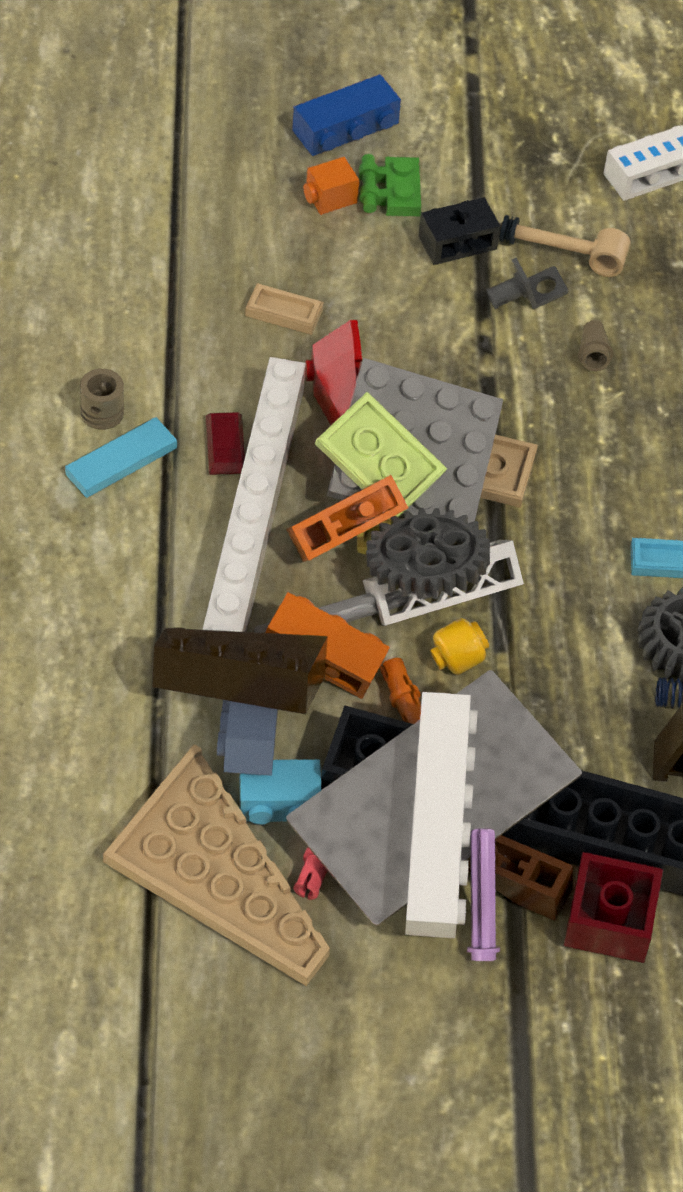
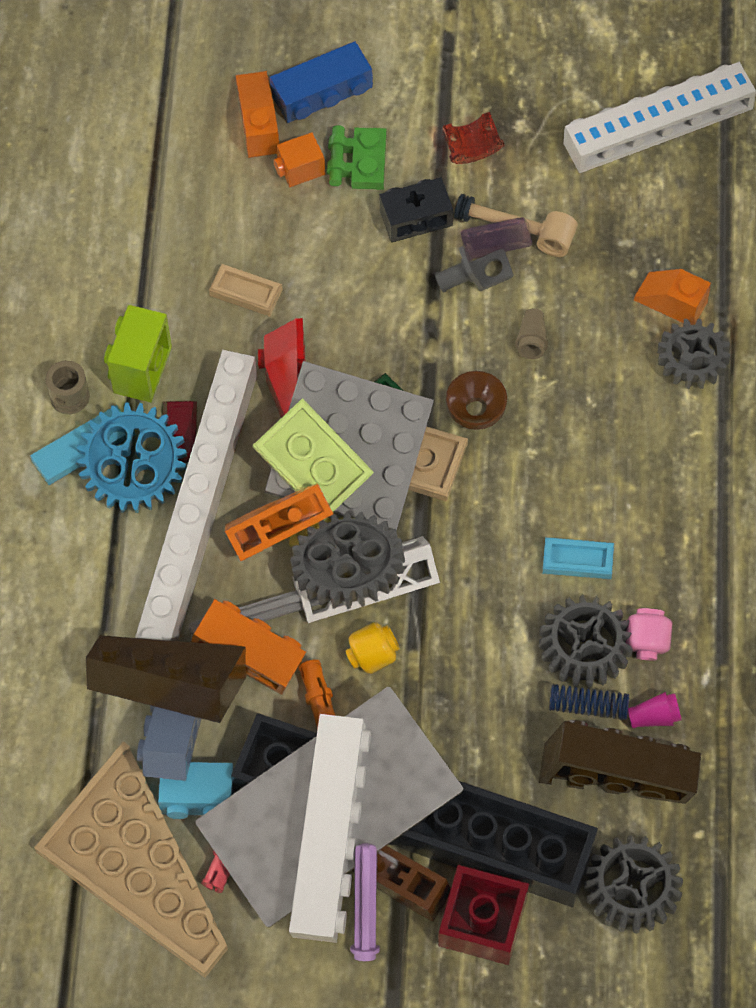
camera: 10 degrees right, 10 degrees up
none -> dark azure gear [76,402,187,513]
none -> lime brick [104,305,172,403]
none -> orange slope [235,71,279,158]
none -> clear red piece [442,112,505,164]
none -> reddish brown piece [446,371,507,430]
none -> slope [460,217,532,259]

